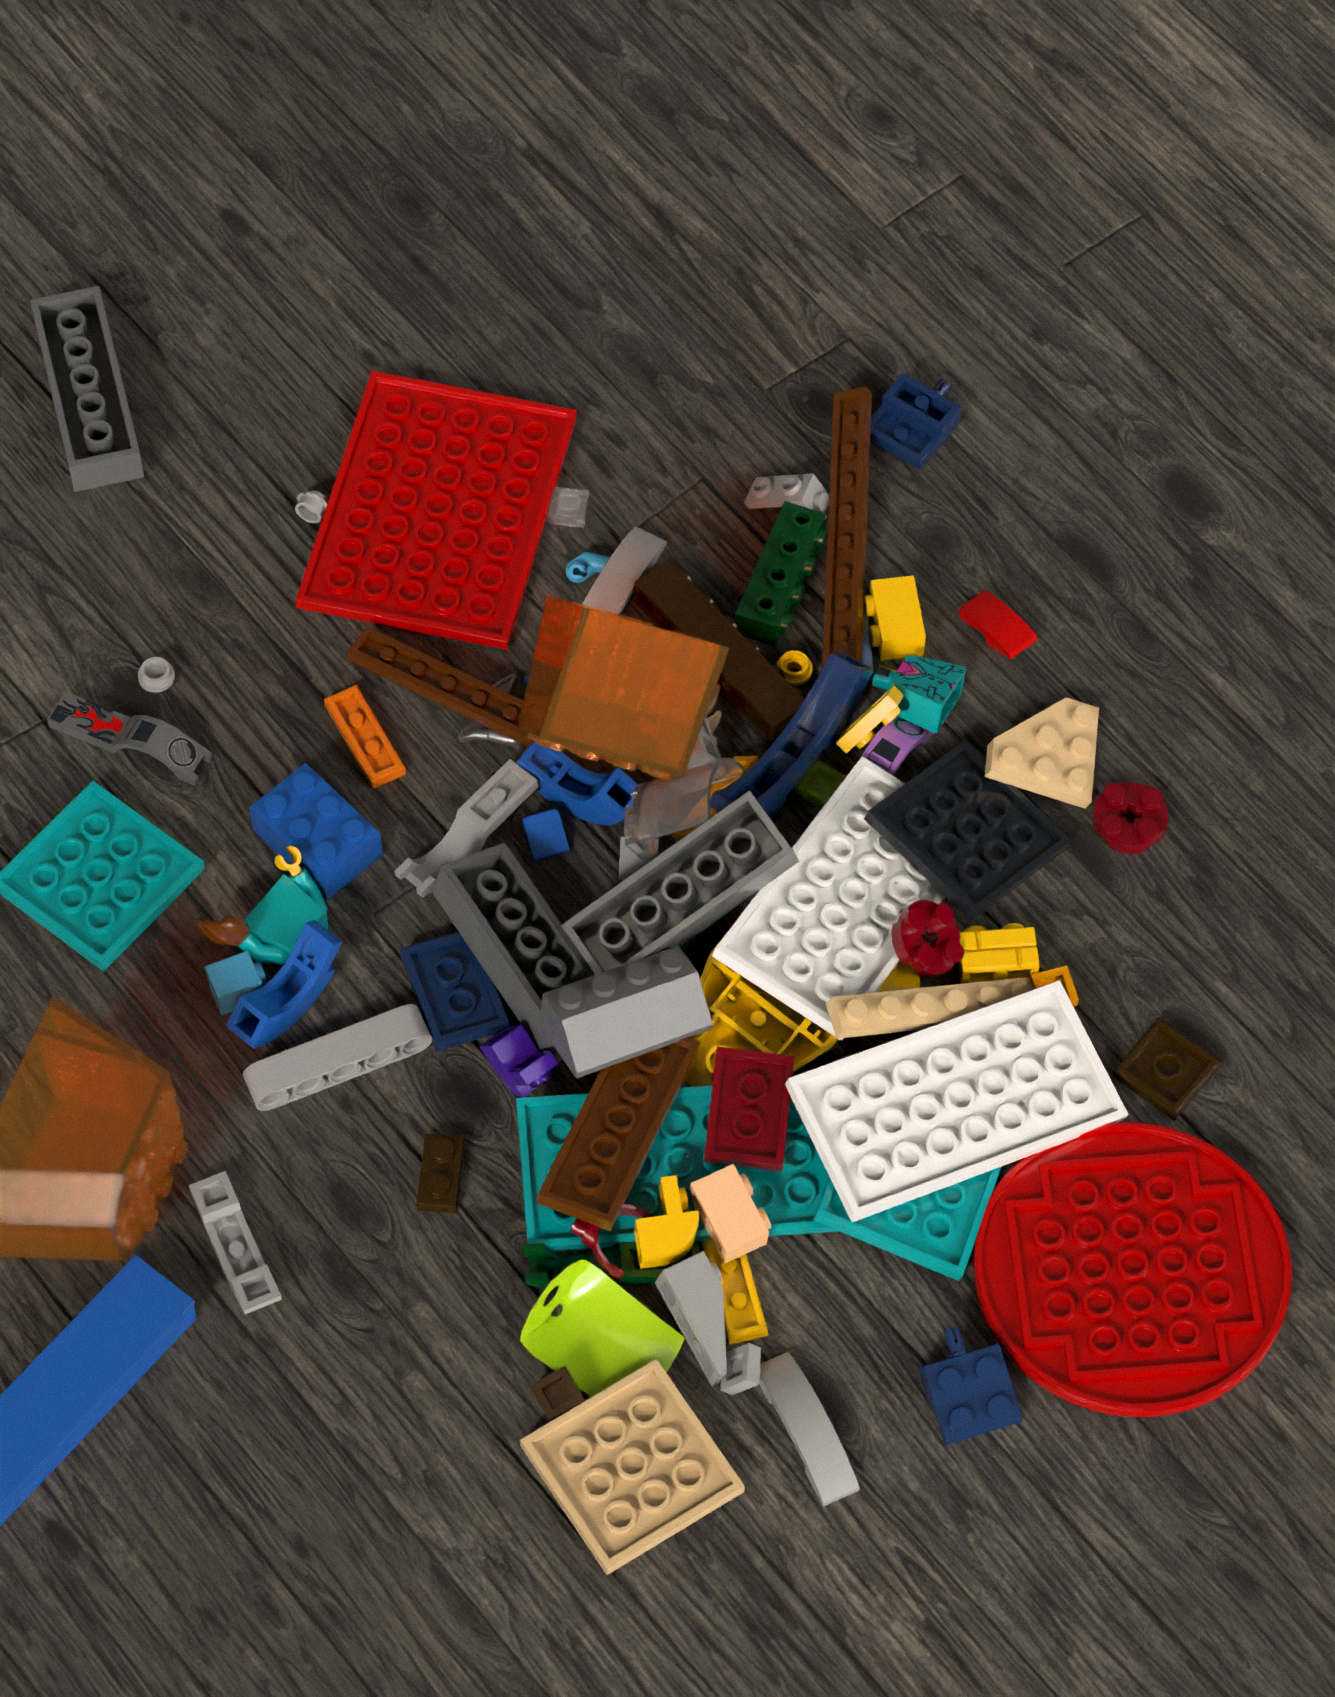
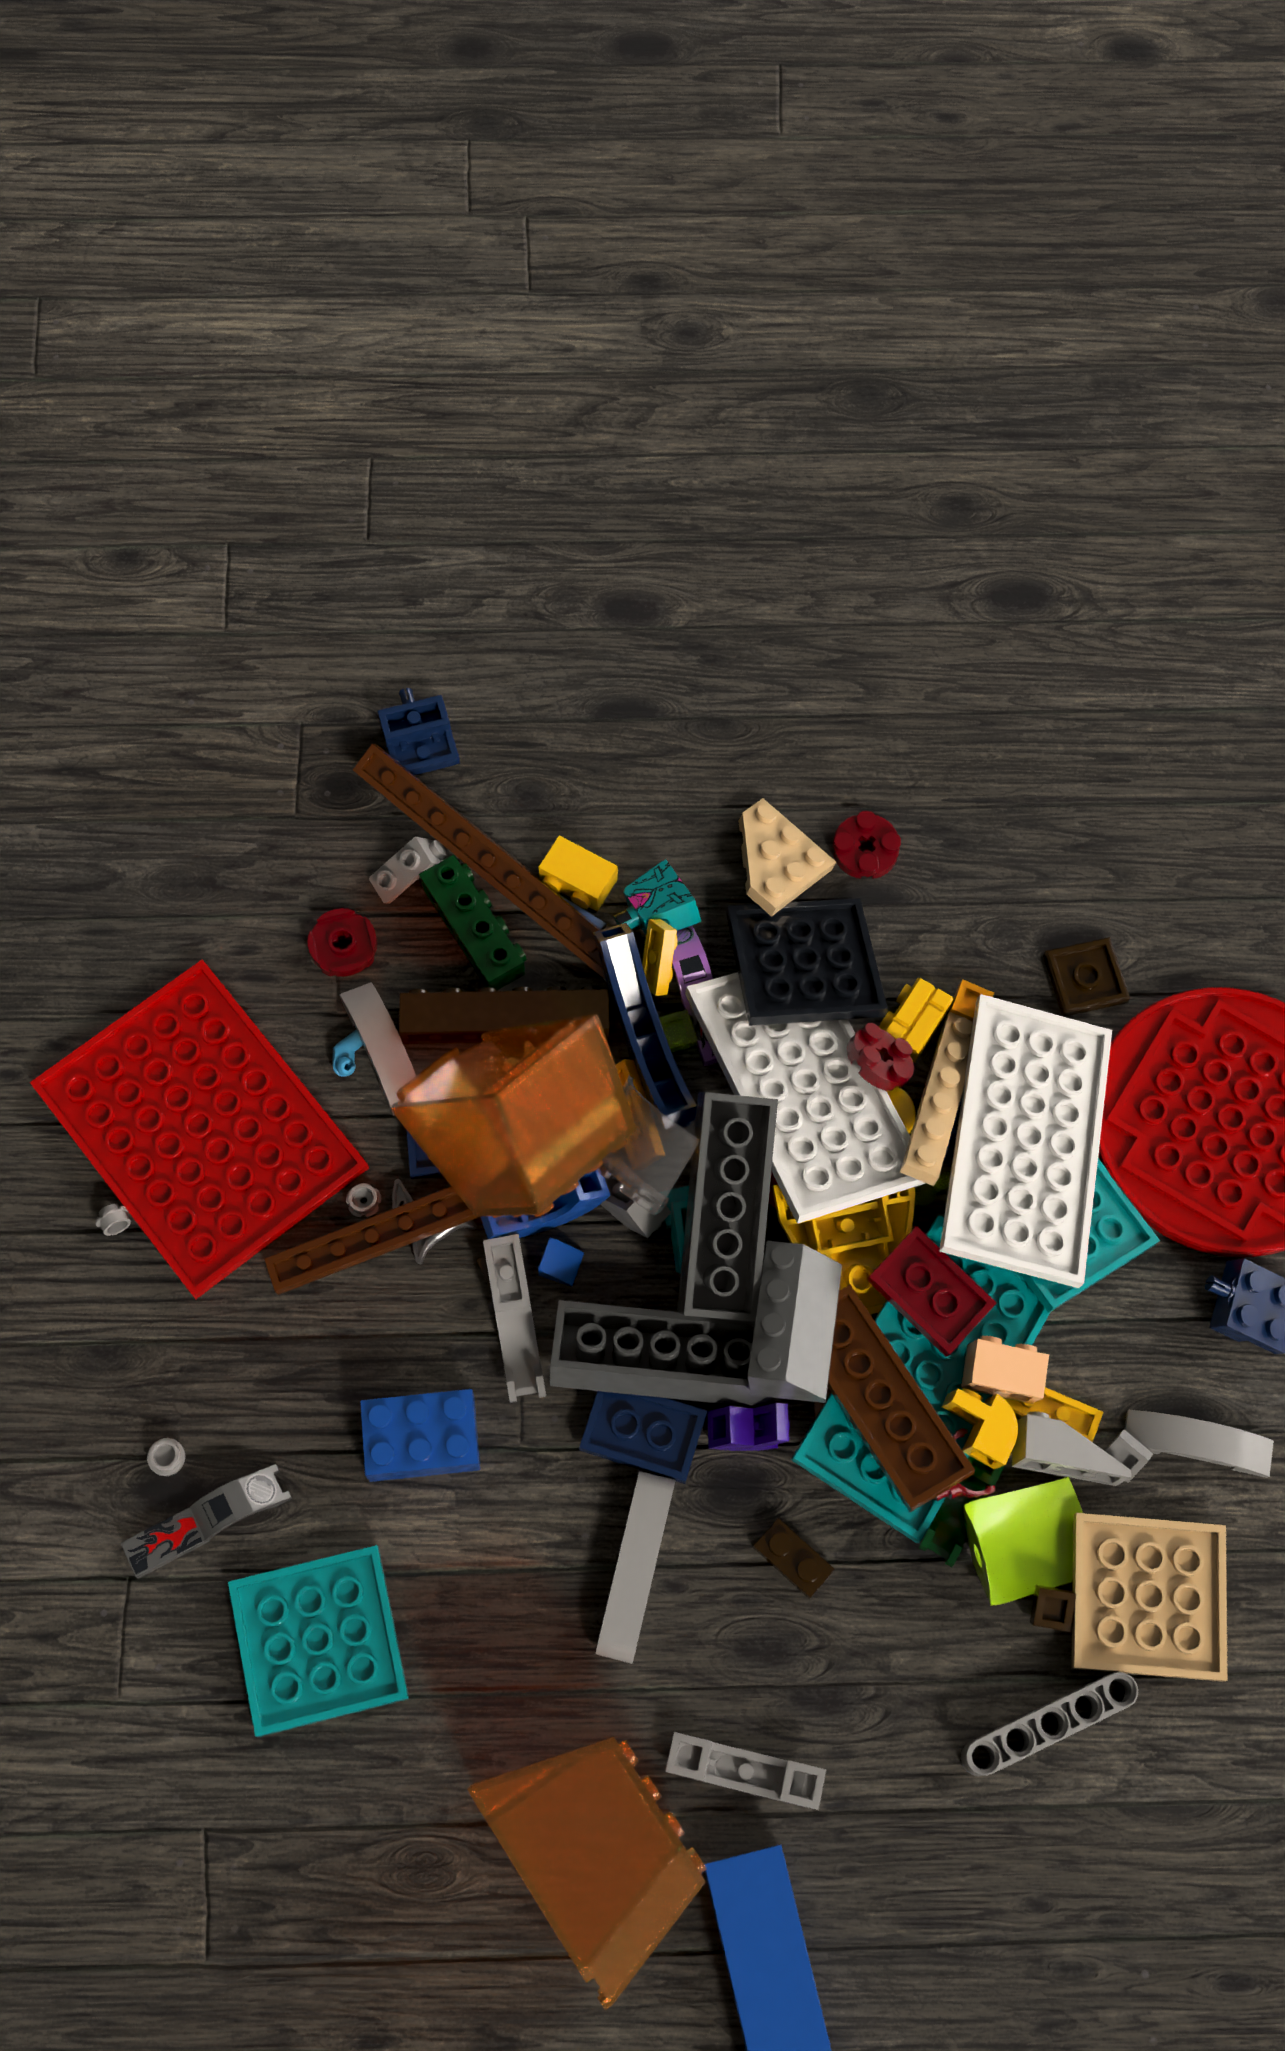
camera: 55 degrees left, 10 degrees up
teal torso [195,846,328,964] -> none
dark azure brick [205,951,267,1016] -> none
blue arch [225,920,342,1049] -> none
orange tile [324,684,406,789] -> none
clear plate [548,487,589,528] -> none
yellow plate [776,650,813,686] -> none
red slope [958,590,1037,660] -> none
none -> dark red plate [307,908,377,977]
none -> light grey plate [346,1183,381,1217]
none -> light grey beam [961,1672,1138,1776]

